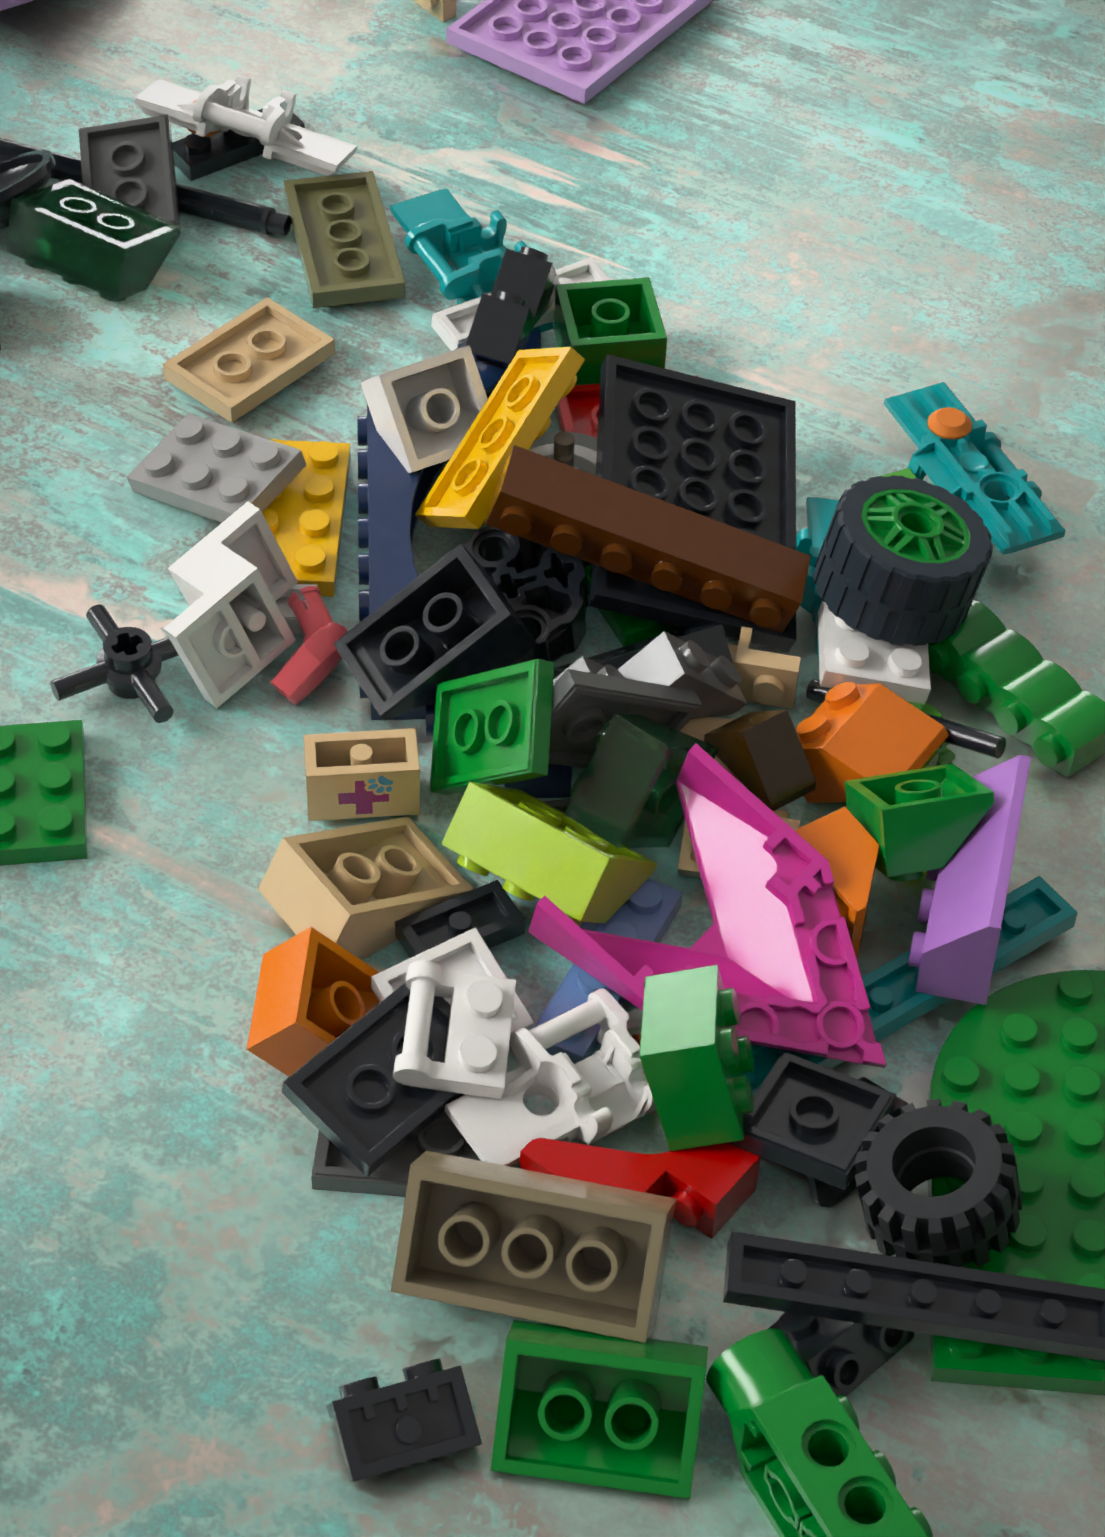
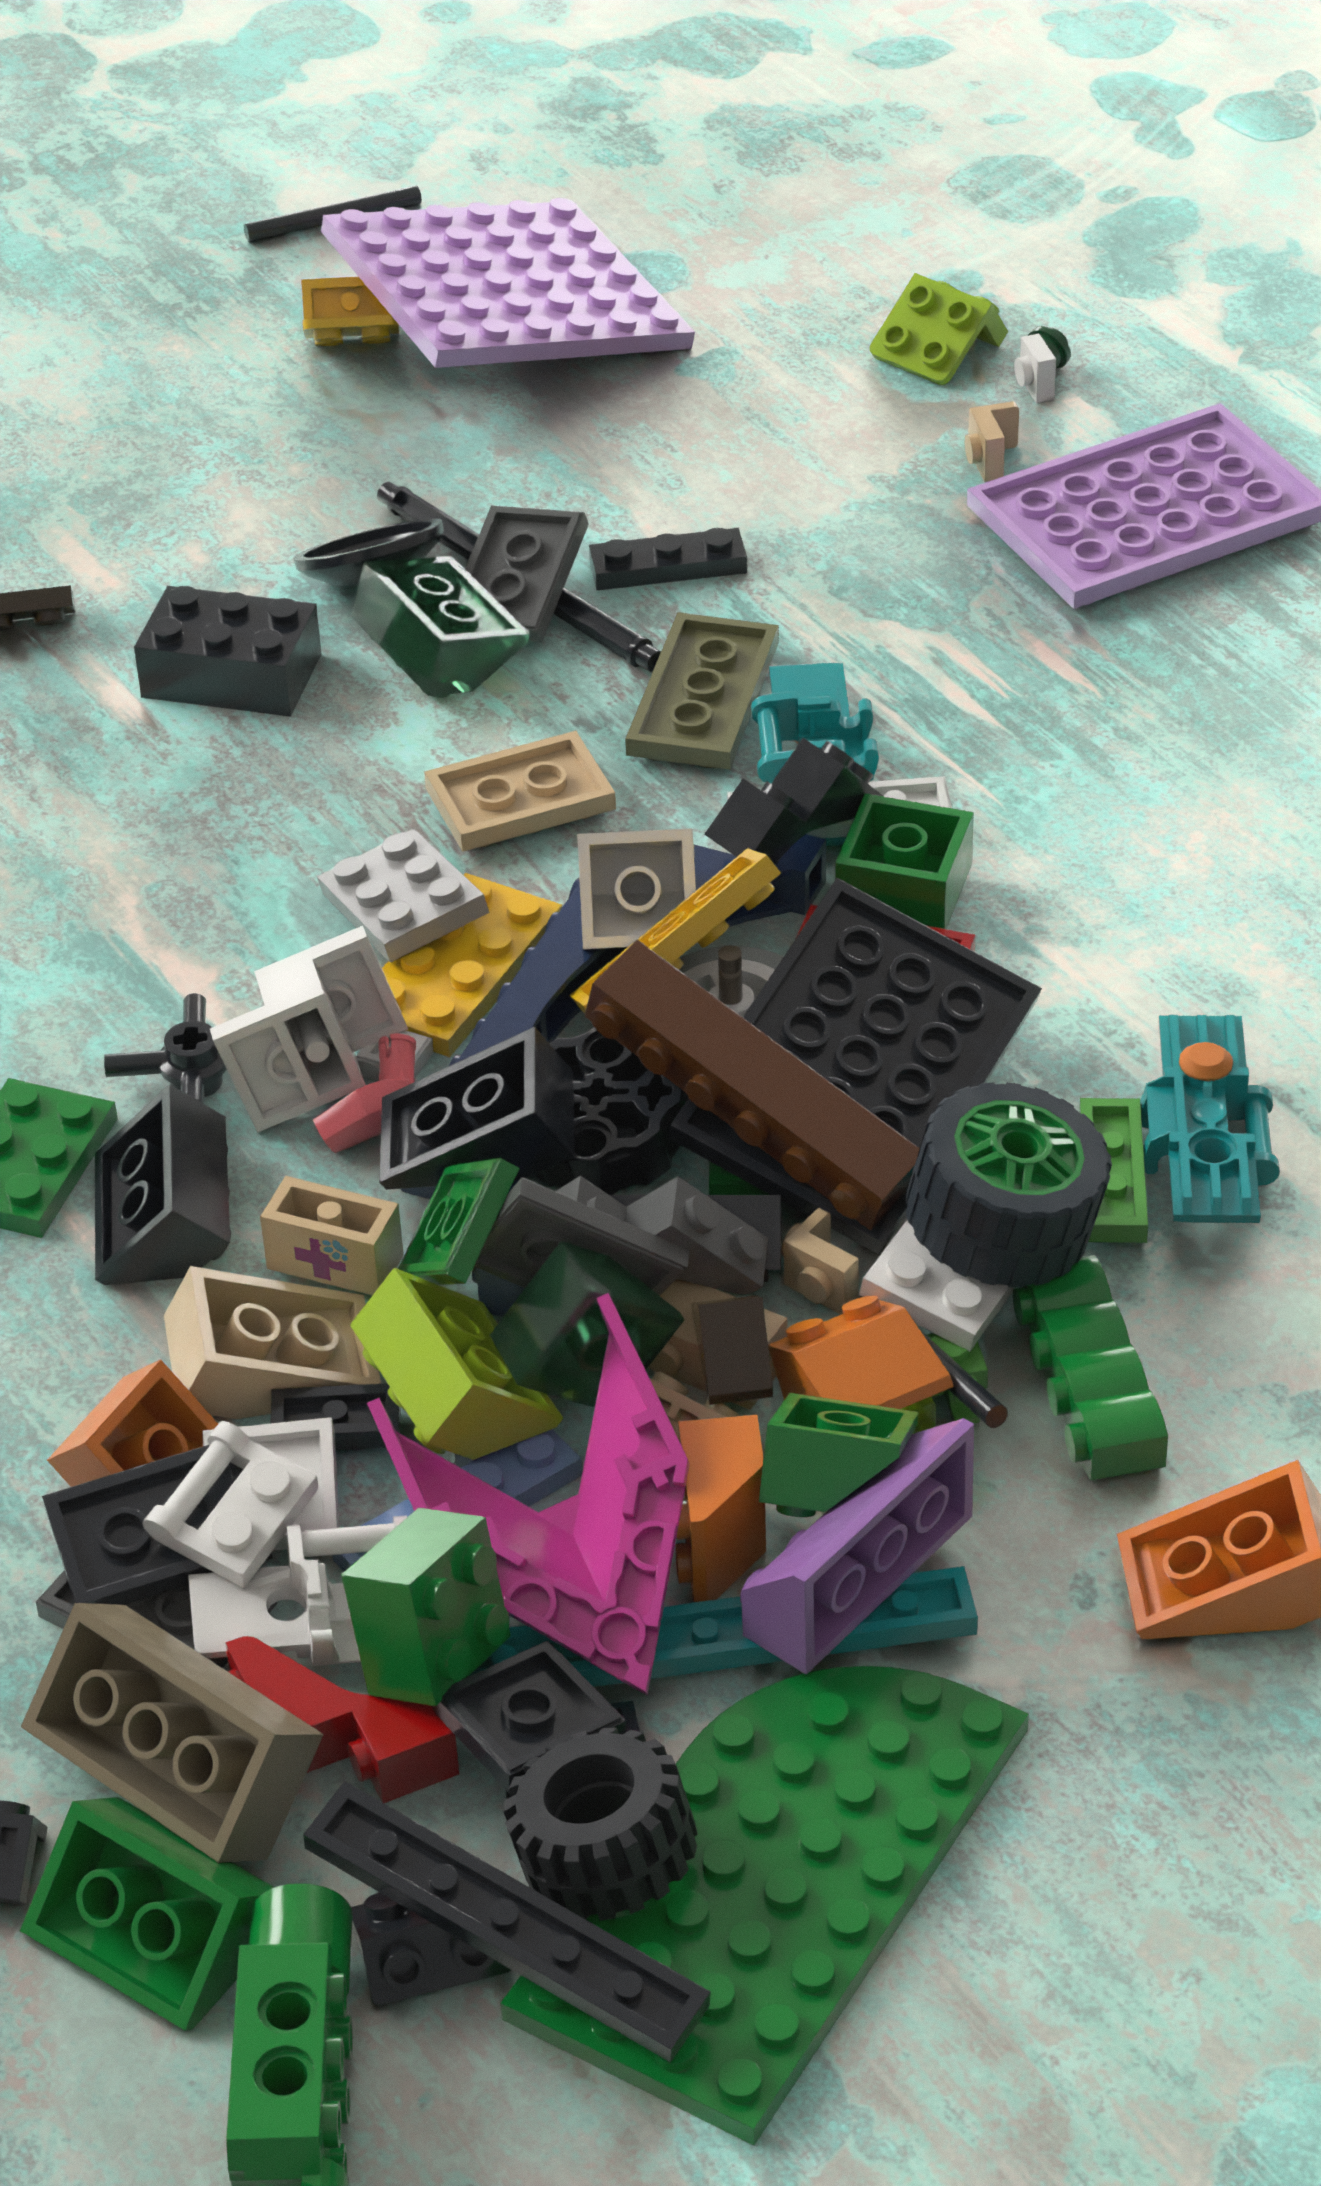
camera: 30 degrees right, 5 degrees down
white piece [134,74,357,176] -> none
none -> black slope [95,1084,231,1285]

